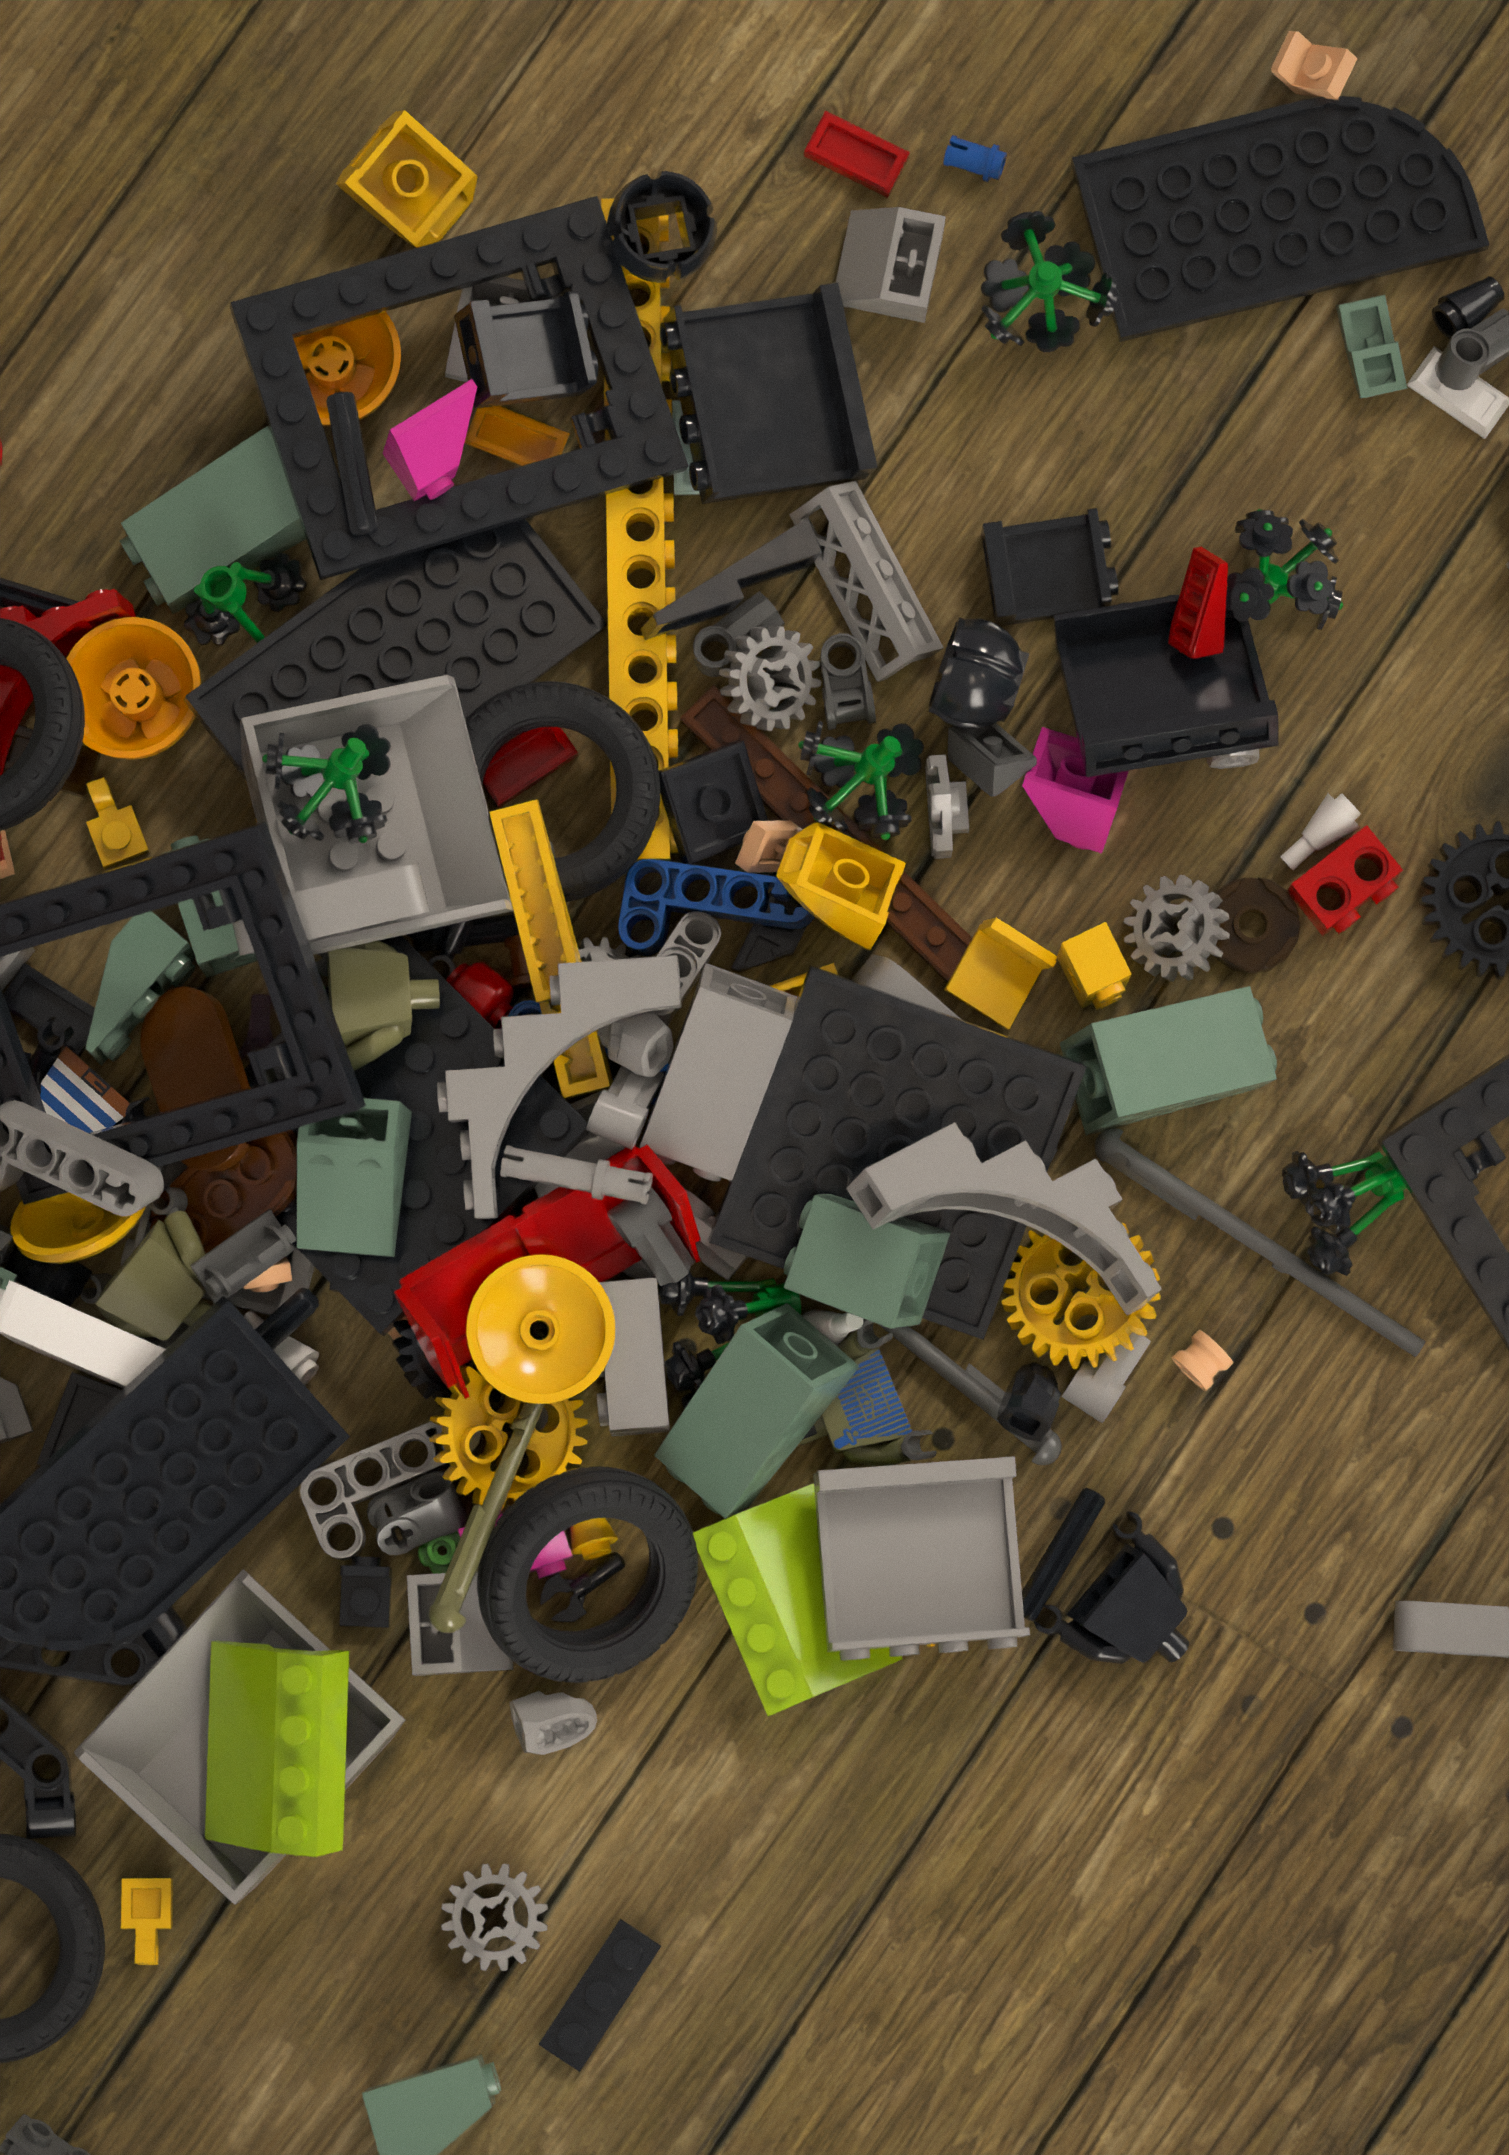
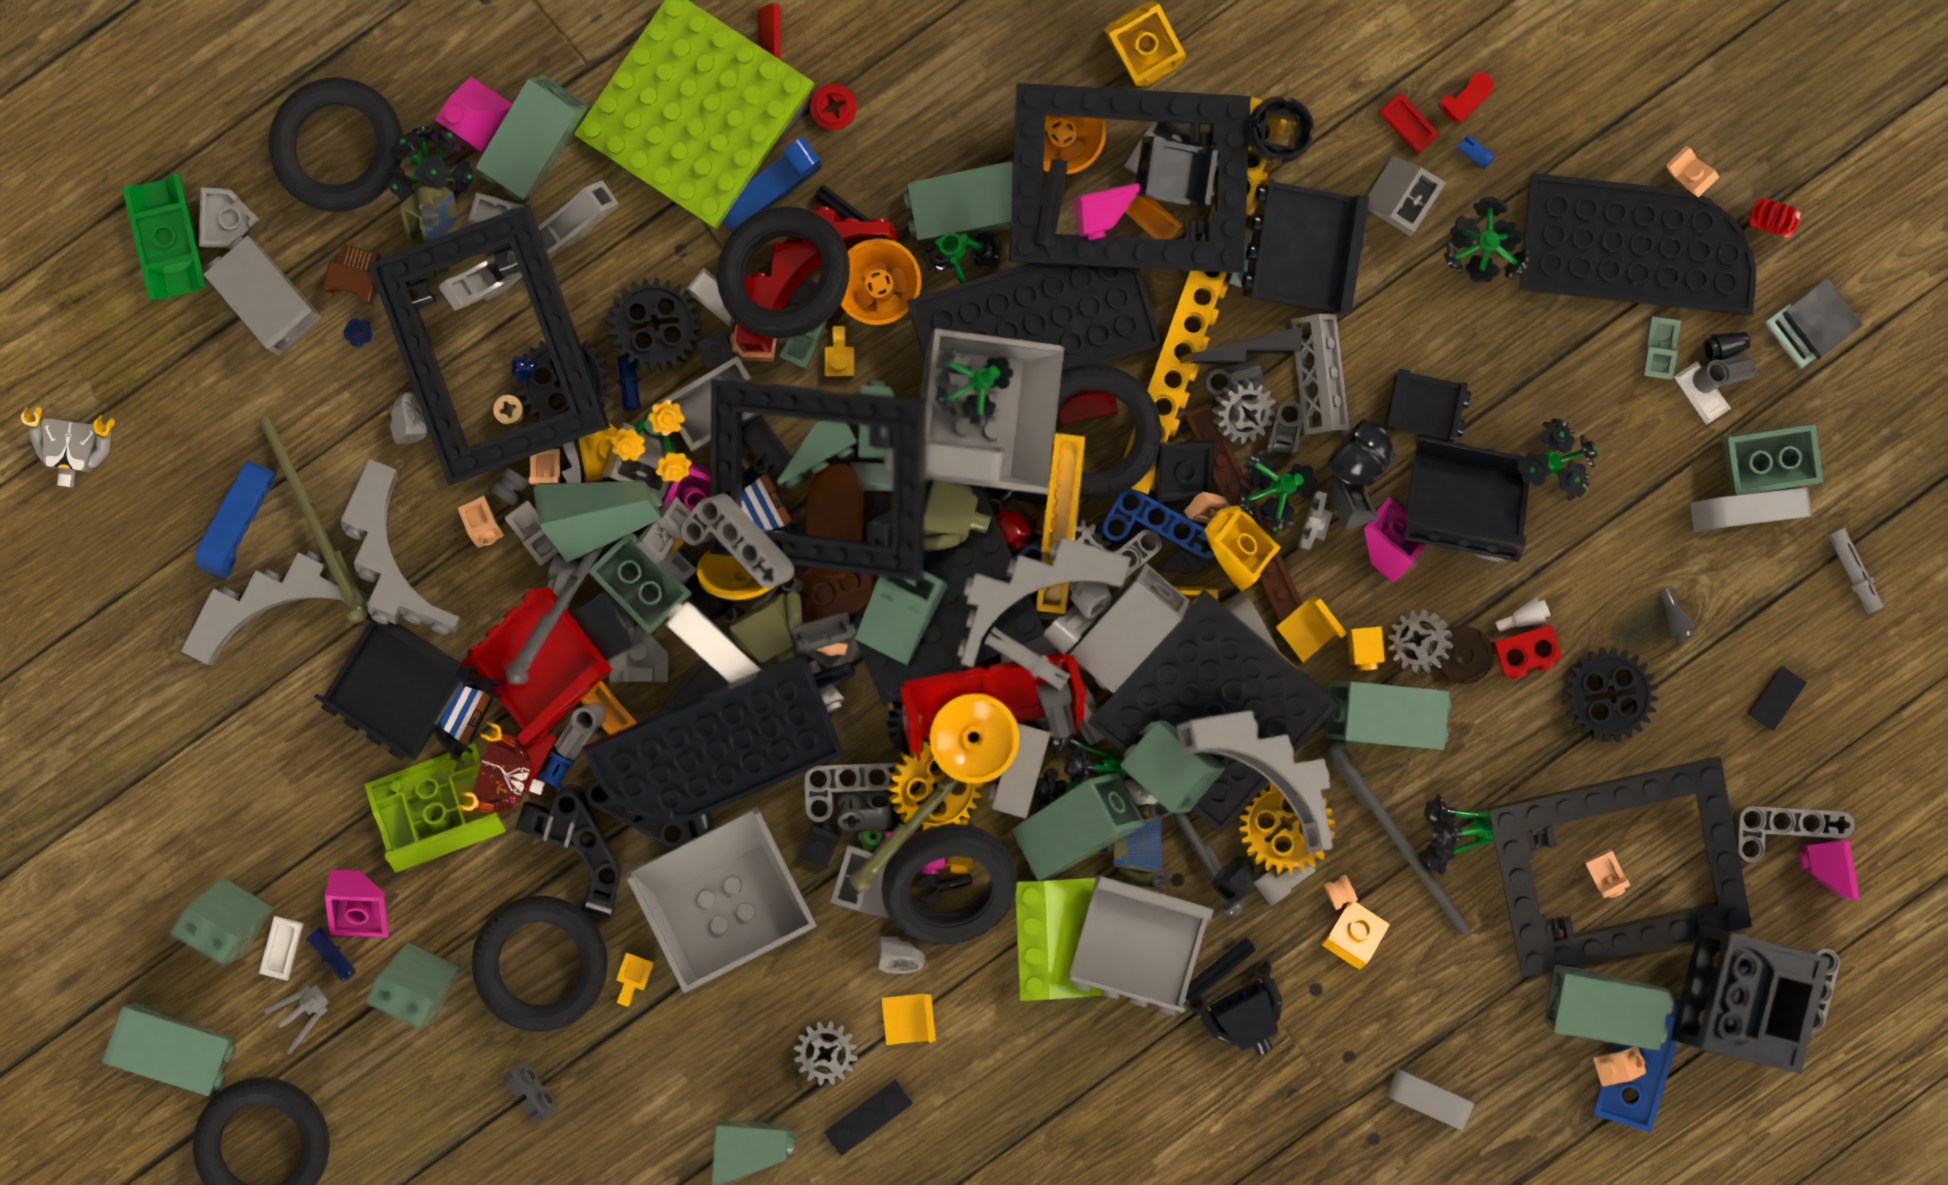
camera: 25 degrees right, 5 degrees up
lime piece [205,1641,349,1857] -> none
red slope [1168,546,1228,658] -> none
none -> sand green slope [779,320,828,370]
none -> light aqua tile [850,461,893,491]
none -> yellow piece [882,993,936,1045]
none -> yellow piece [1322,902,1390,970]
none -> red leg [1437,72,1494,126]
none -> red gear [1748,198,1801,238]

